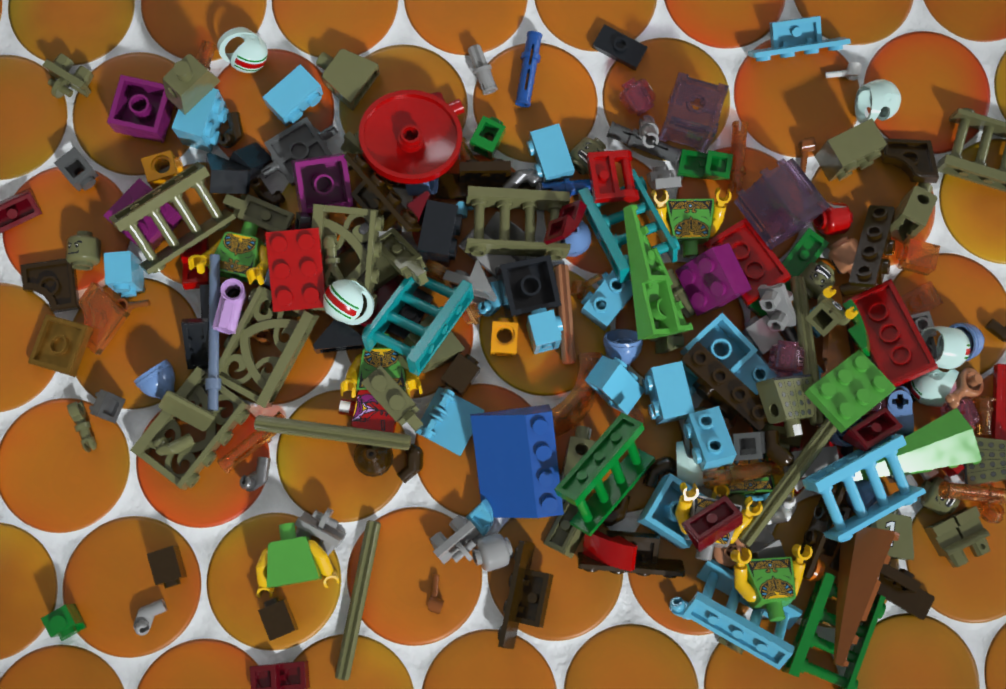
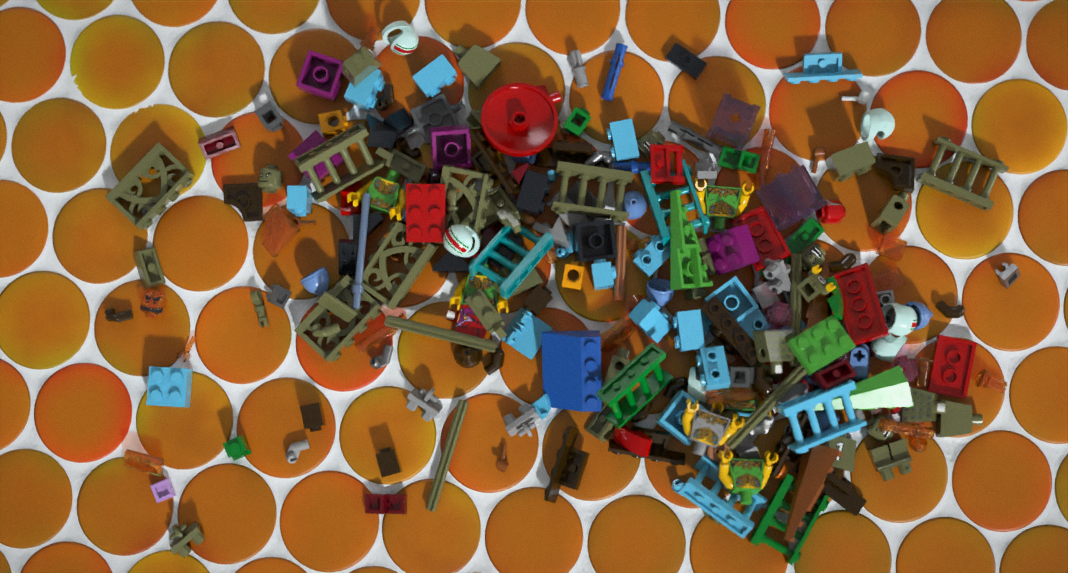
camera: 20 degrees right, 5 degrees up
pearl gold plate [28,314,93,377] -> none
olive hips [43,53,94,98] -> none
lavender piece [212,278,247,334] -> none
bright green torso [256,522,339,598] -> none
light grey head [472,533,513,572] -> none
dark red slope [544,200,587,245] -> none
clear pink head [619,77,656,116] -> none
light grey pin [639,115,659,148] -> none
dark red slope [682,495,743,552] -> none
nougat head [828,236,859,275] -> none
dark brown bracket [849,205,895,288] -> none
nougat piece [945,368,984,408] -> none

